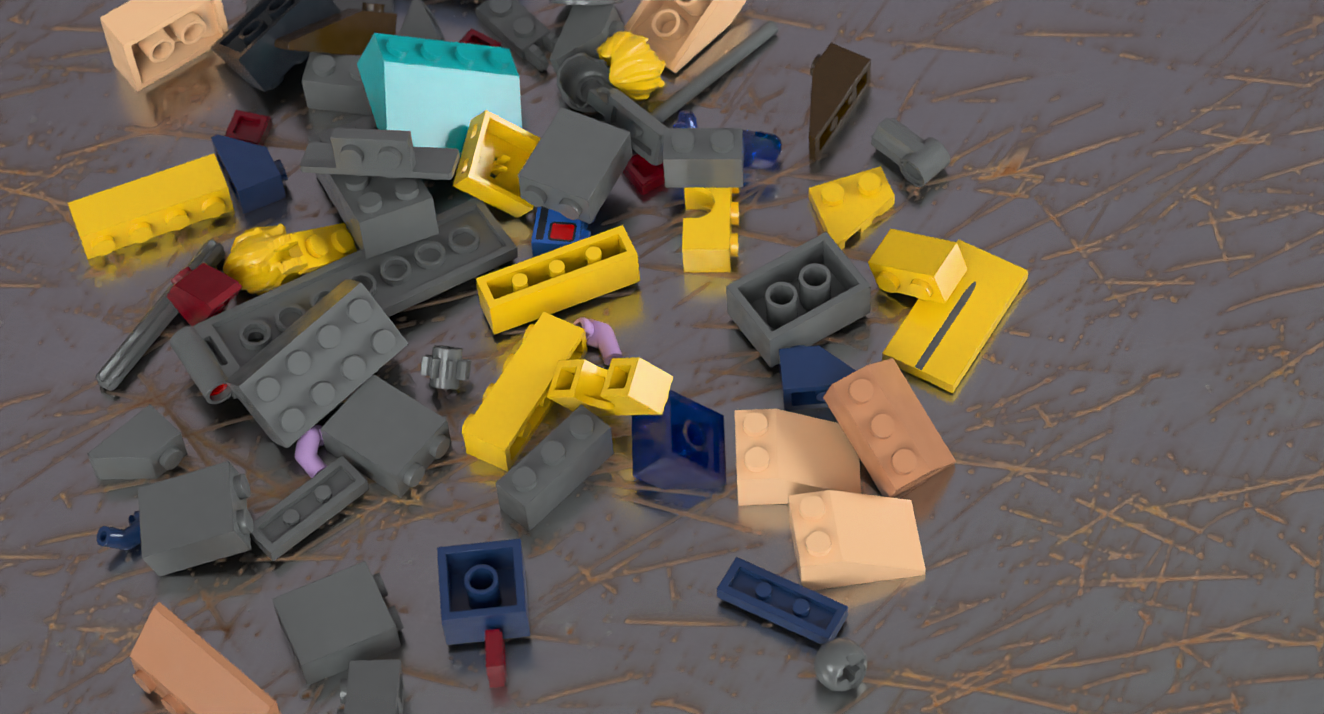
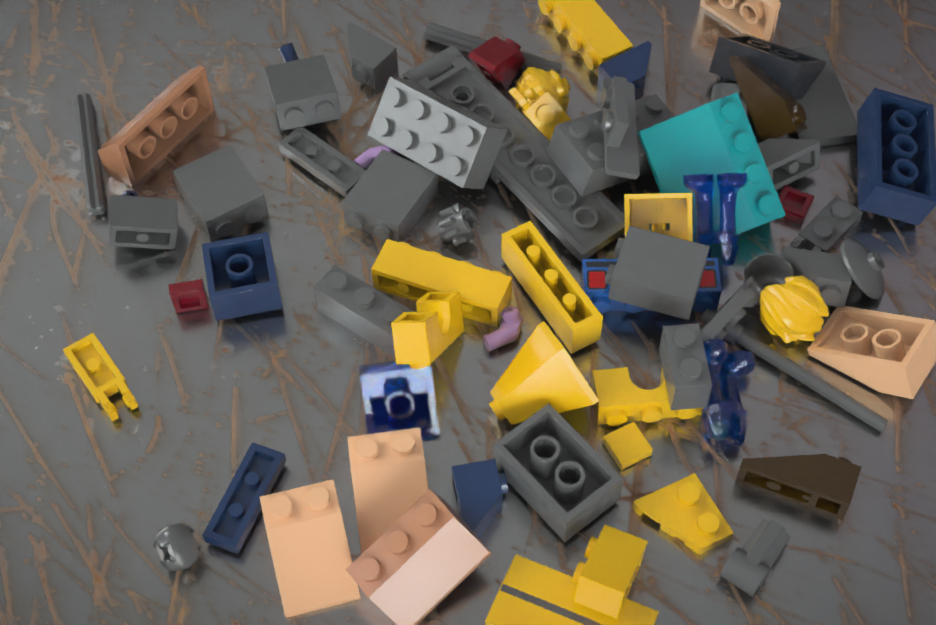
camera: 80 degrees right, 0 degrees up
dark red tile [224,110,273,146] -> none
none -> yellow slope [489,321,599,425]
none -> yellow tile [602,422,653,470]
none -> clear blue piece [683,173,748,267]

